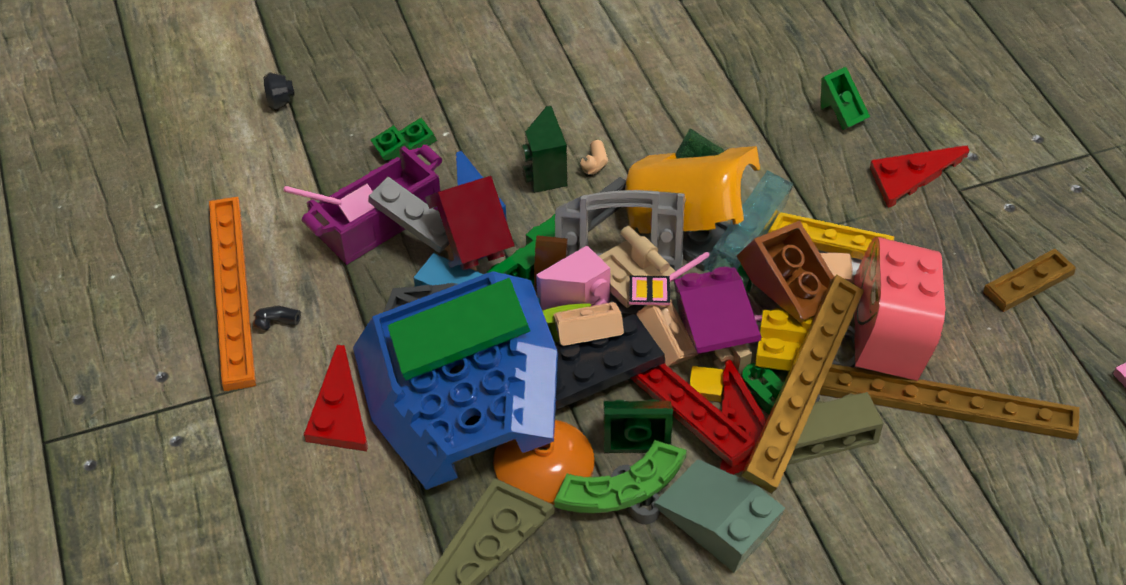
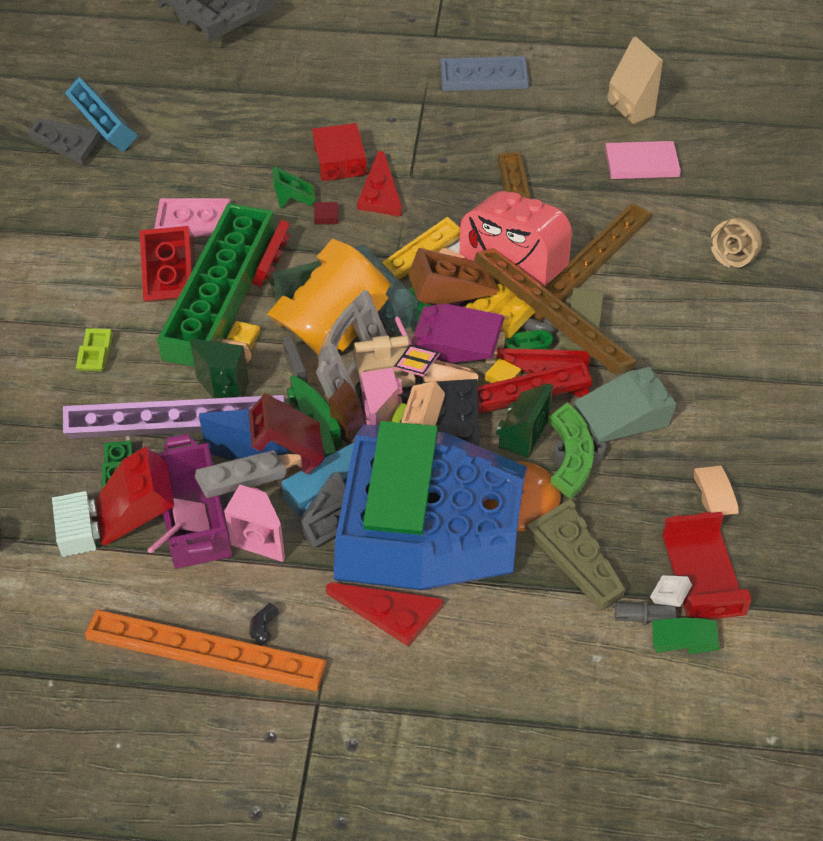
camera: 65 degrees left, 0 degrees up
none -> light aqua brick [52,491,100,557]
none -> lavender brick [63,395,286,439]
none -> lime slope [76,328,113,372]
none -> red slope [96,446,175,546]
none -> red slope [139,226,195,302]
none -> bright pink tile [154,198,231,237]
none -> green brick [157,203,276,367]
none -> bright pink slope [224,485,285,562]
none -> yellow tile [226,321,260,350]
none -> red plate [252,219,291,288]
none -> red panel [312,123,367,181]
none -> dark red tile [314,202,338,225]
none -> tan cylinder [711,217,762,268]

